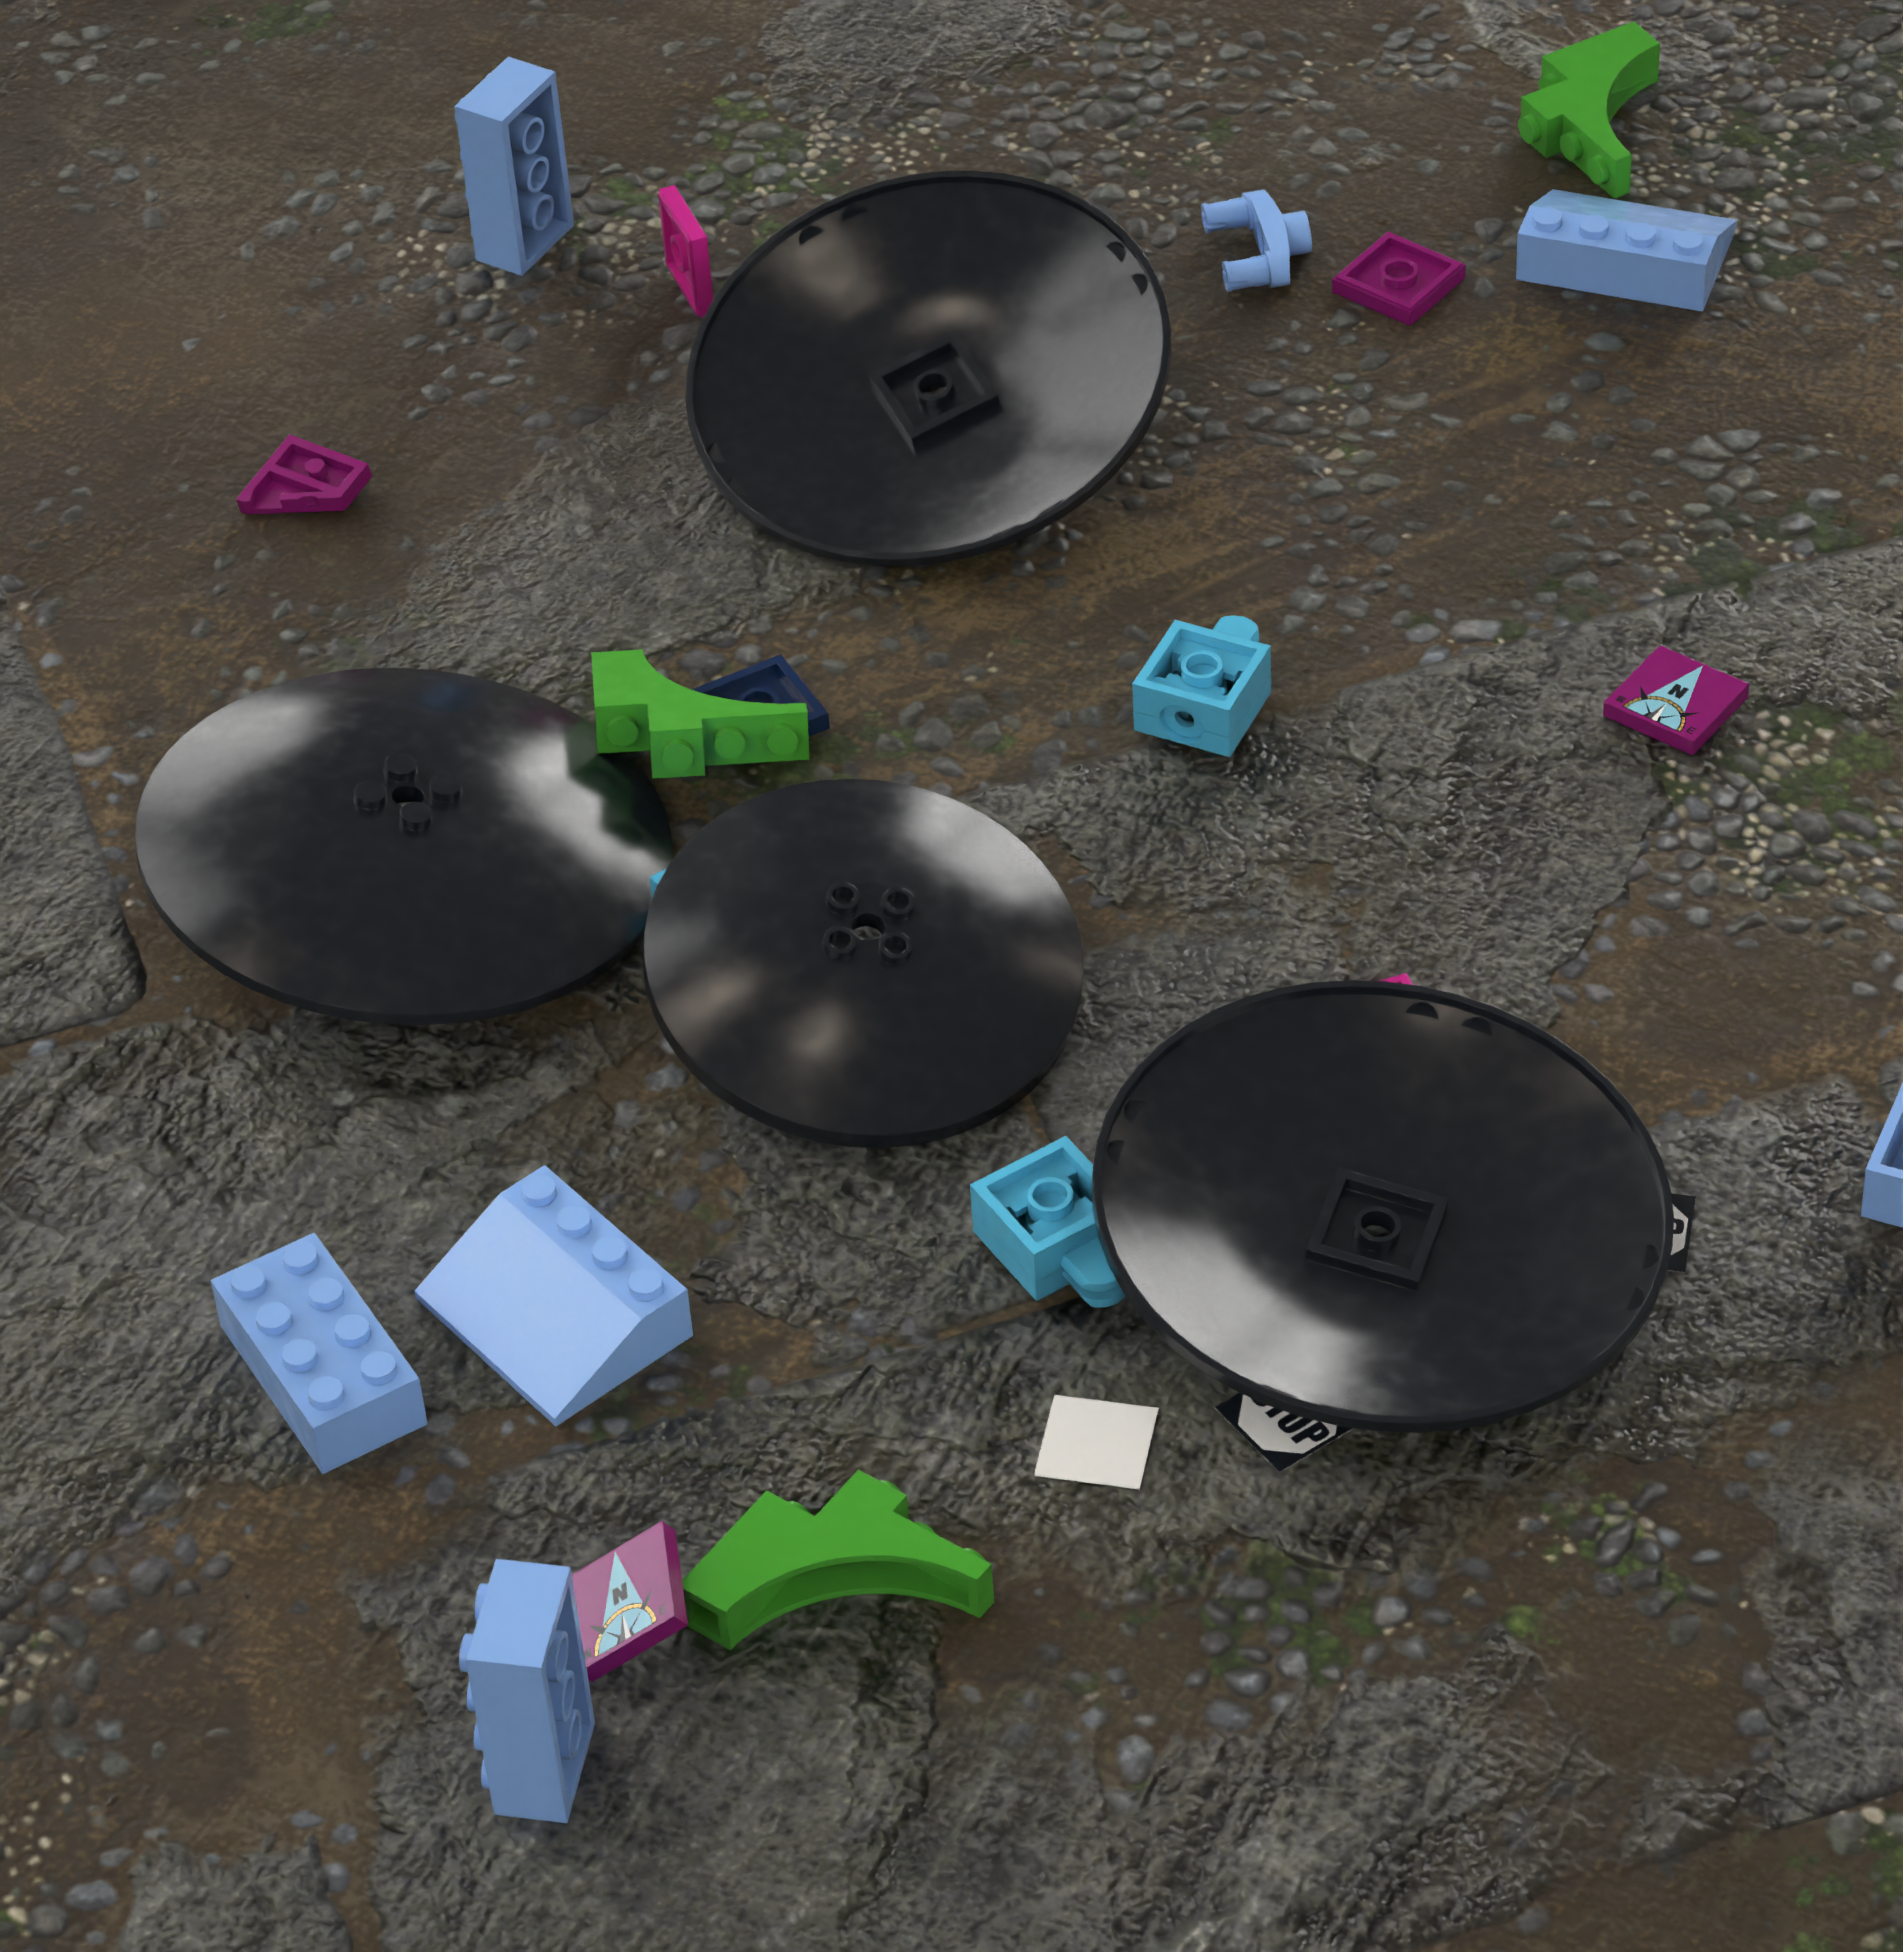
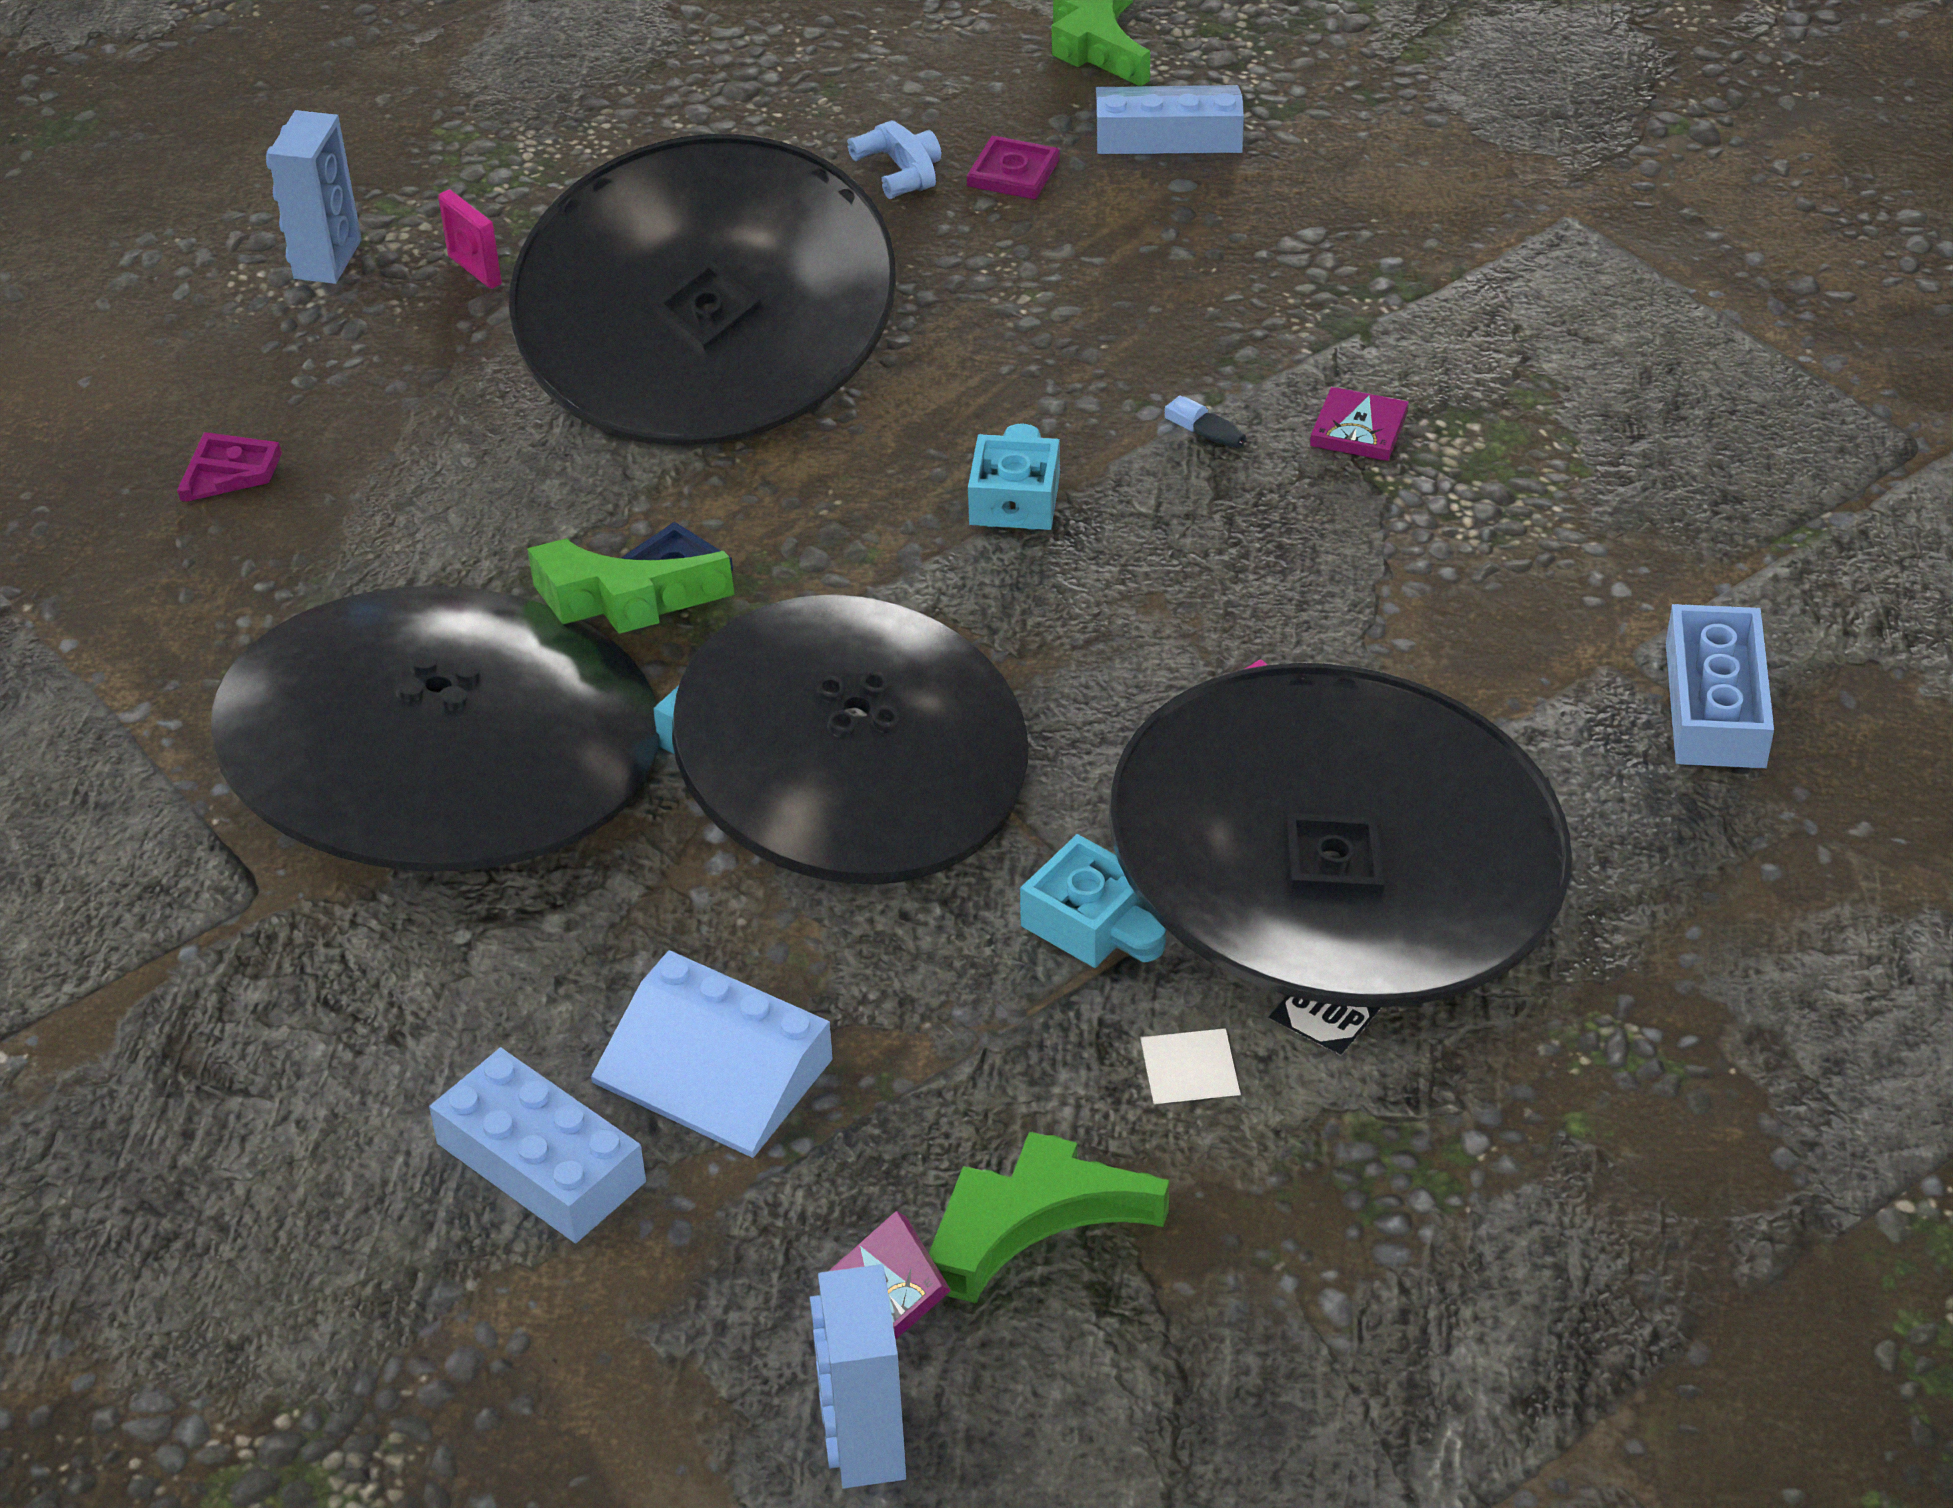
camera: 20 degrees left, 0 degrees up
none -> piece [1165,396,1246,448]

